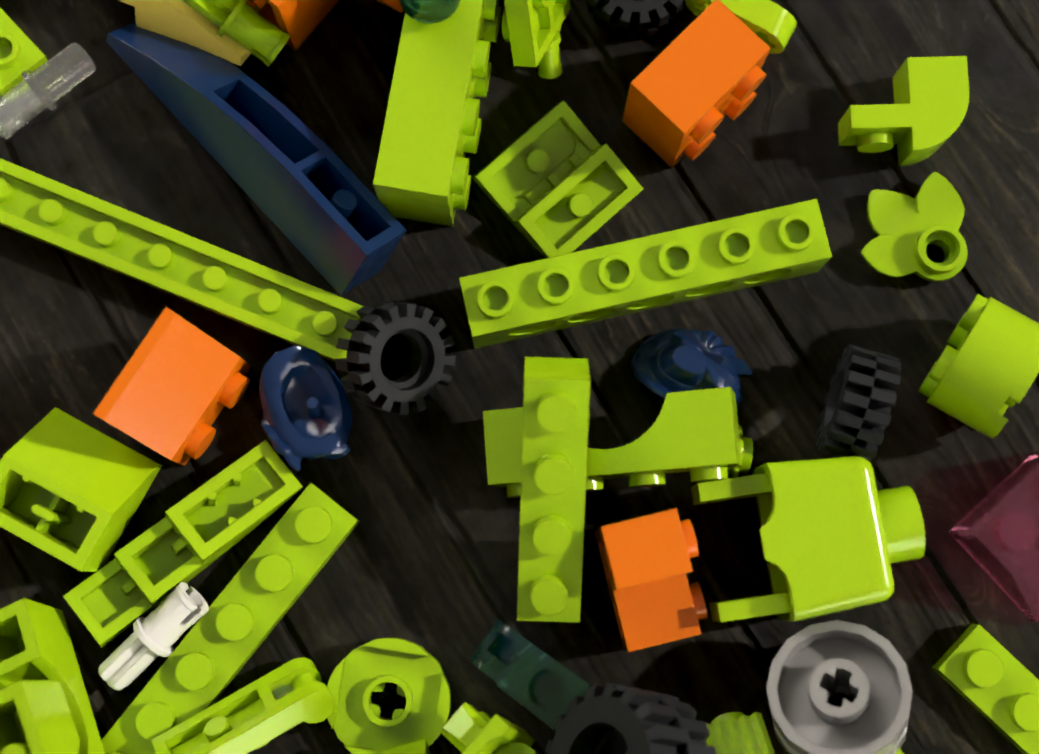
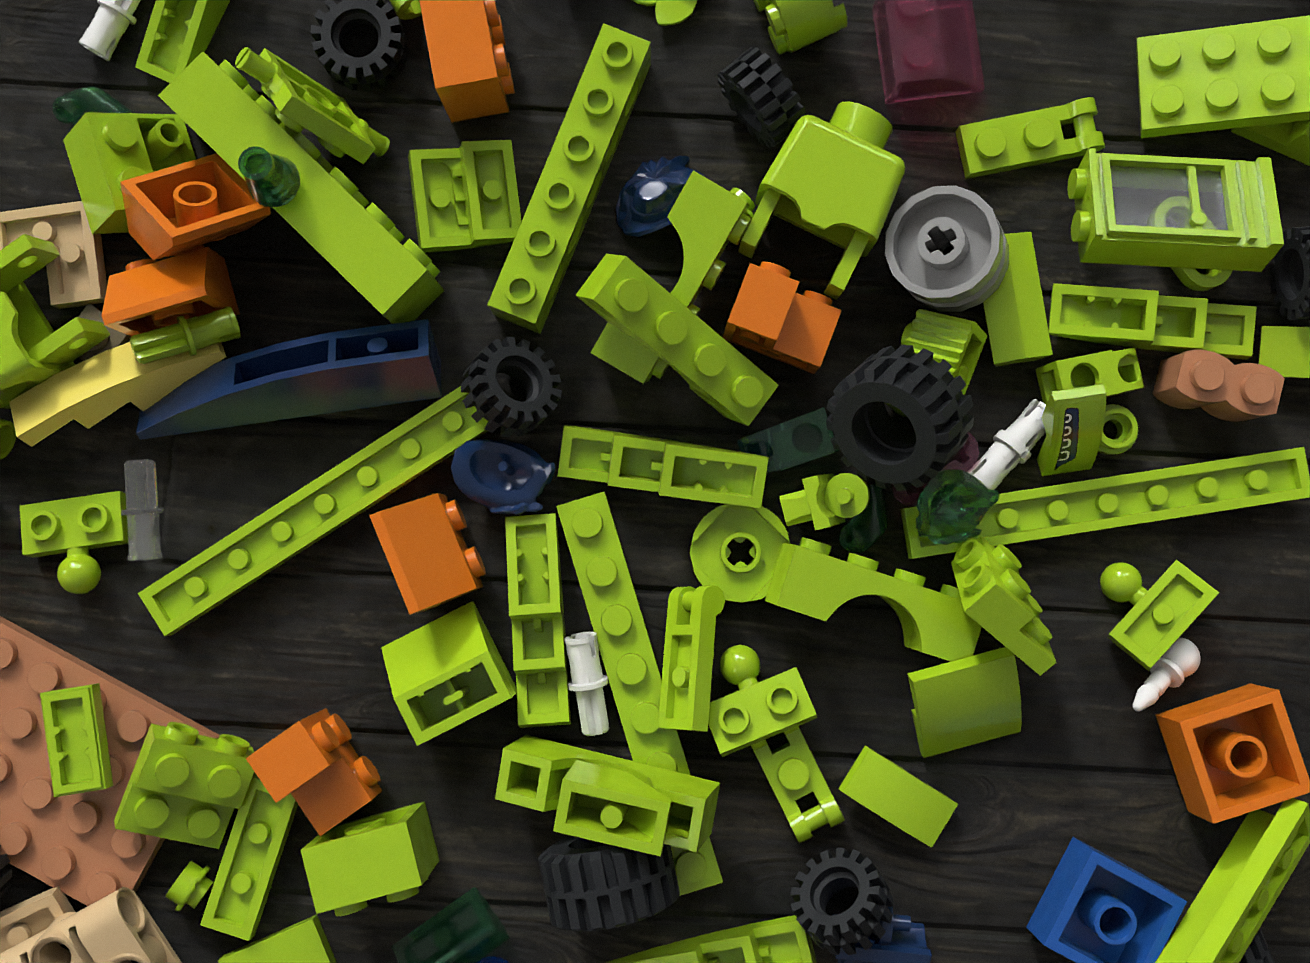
camera: 55 degrees left, 5 degrees up
none -> lime slope [558,425,769,509]

